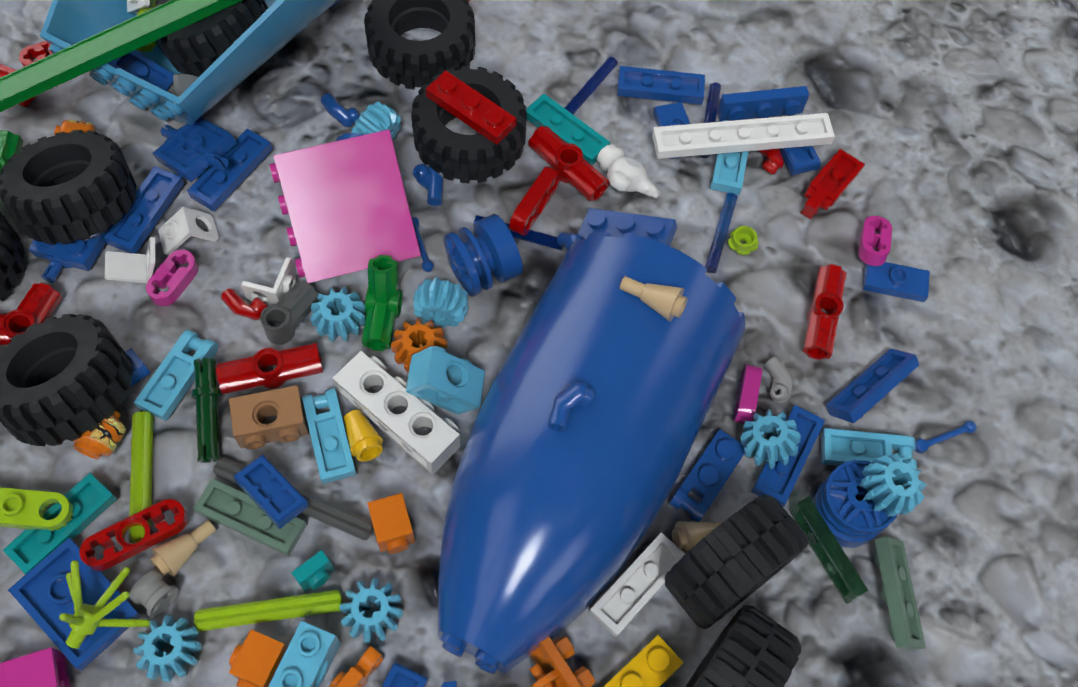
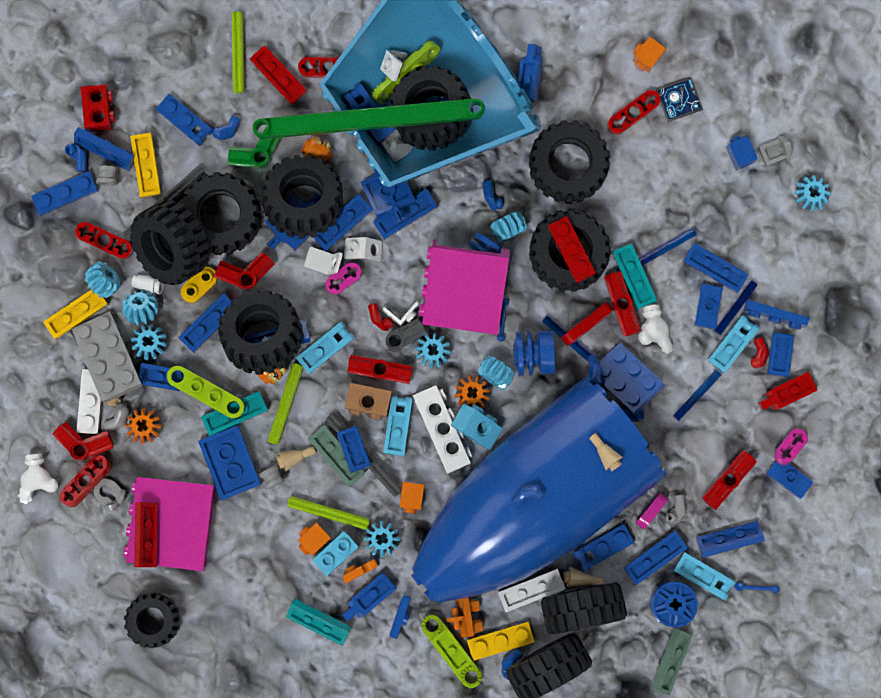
camera: 30 degrees right, 20 degrees up
lime plant [59,560,150,649] -> none
red beam [79,499,188,571] -> none
medium azure gear [133,615,202,683] -> none
dark green pin [192,358,220,463] -> none
teal plate [291,550,335,592] -> none
yellow cone [343,410,383,462] -> none
green piece [362,255,402,352] -> none
blue arm [413,164,443,206] -> none
white plate [652,113,835,159] -> none
lime plate [728,226,759,255] -> none
medium azure gear [741,409,801,469] -> none
clear green tile [790,496,869,604] -> none
medium azure gear [859,453,927,517] -> none

